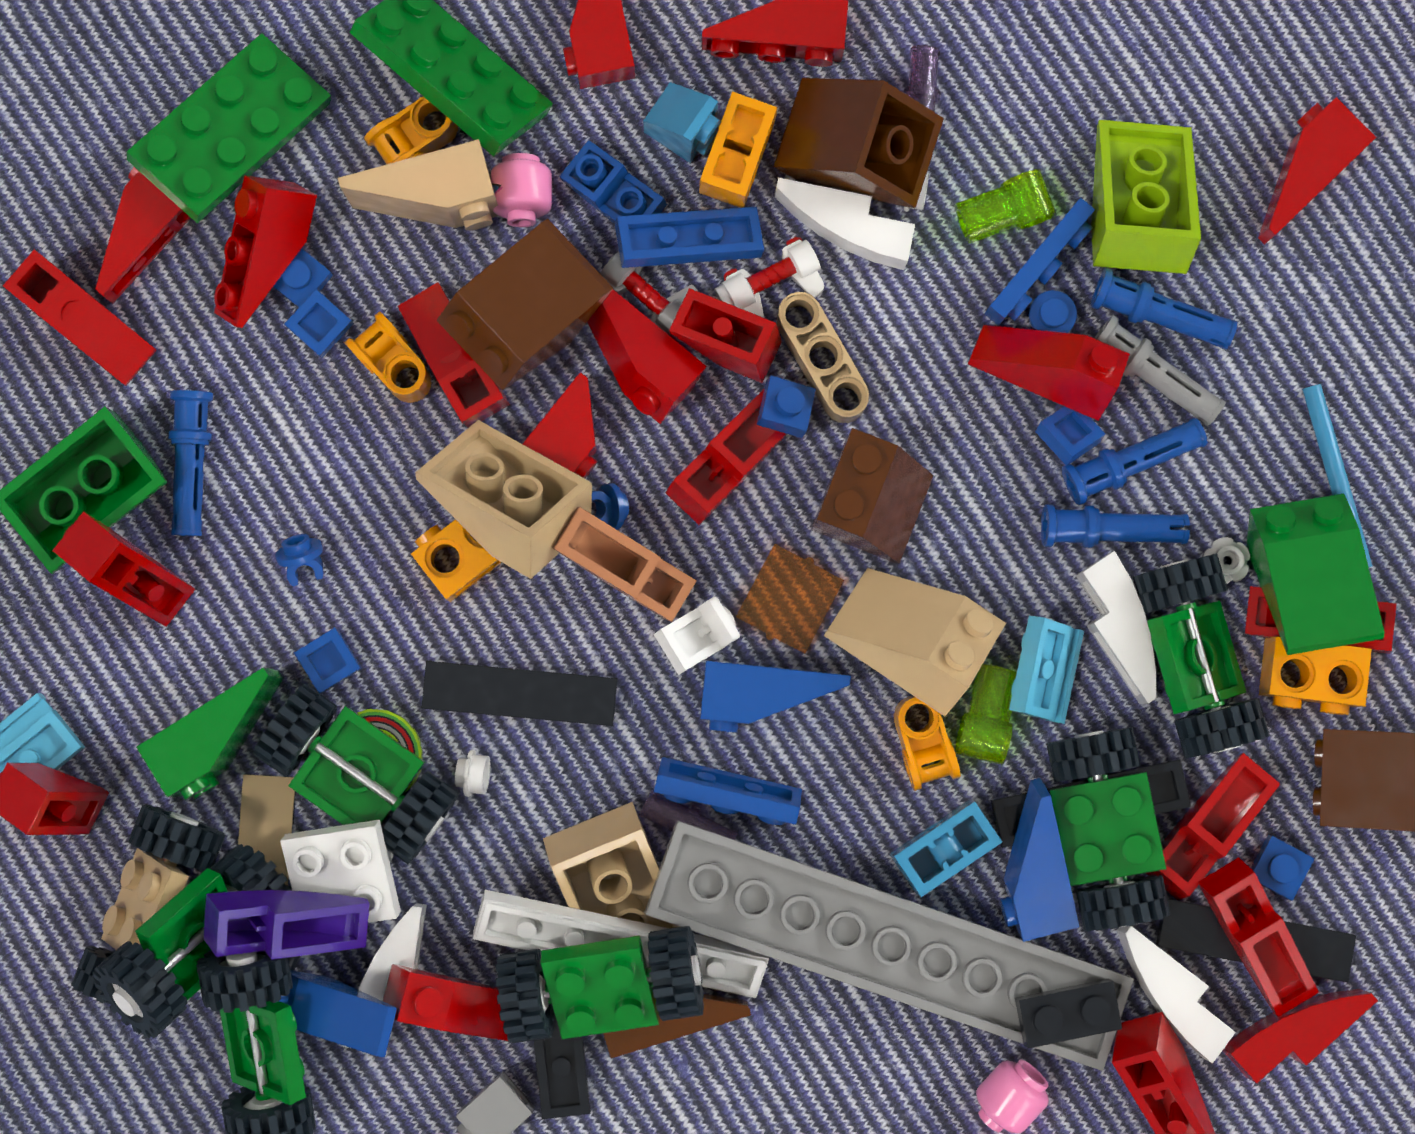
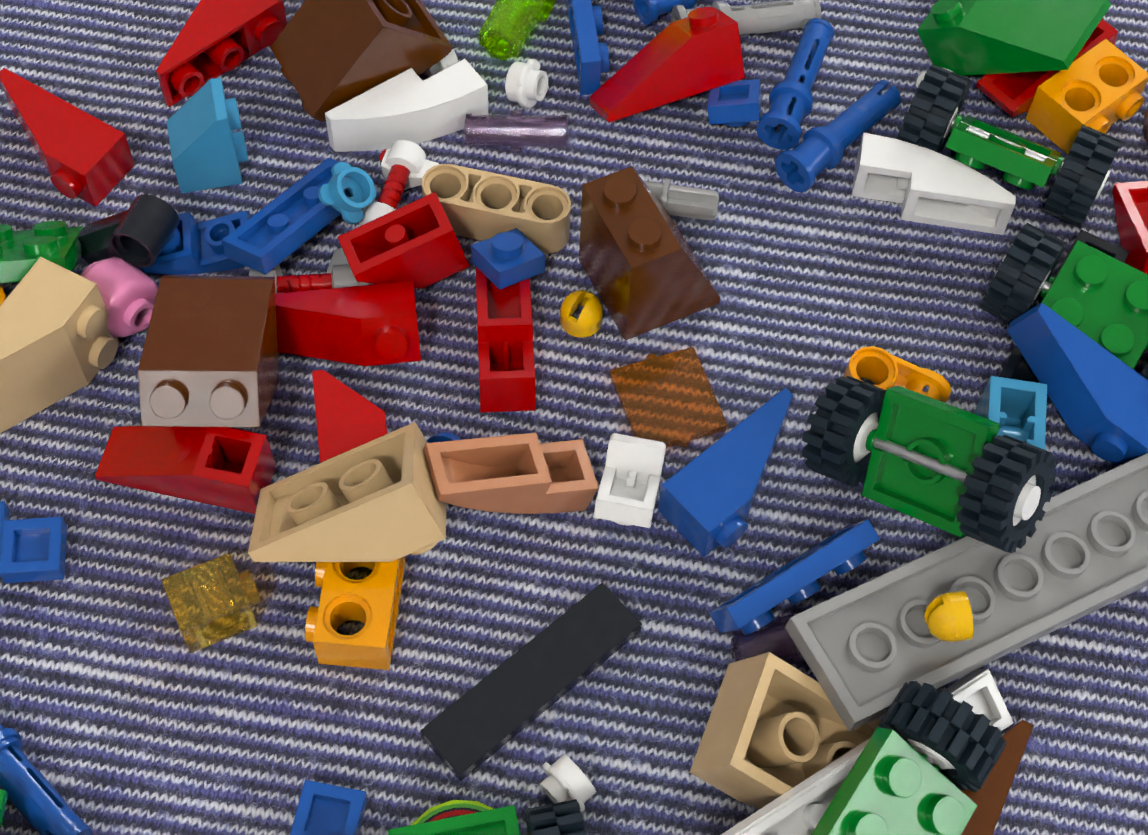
camera: 40 degrees left, 25 degrees down
blue plate [275,534,323,586] -> none
light orange piece [344,311,432,403] -> none
light orange brick [699,91,777,208] -> none
tan slope [824,568,1006,717] -> none
clear neon green piece [955,664,1017,765] -> none
medium azure plate [1009,615,1084,724] -> none
blue plate [1029,290,1077,333] -> none
none -> black piece [78,194,179,267]
none -> clear yellow brick [161,553,262,653]
none -> dark azure plate [318,162,377,224]
none -> clear purple pin [464,110,568,151]
none -> white plate [505,59,548,108]
none -> yellow hinge [560,290,603,338]
none -> light grey axle [644,178,719,220]
none -> plate [802,376,1056,553]
none -> yellow hinge [924,591,974,642]

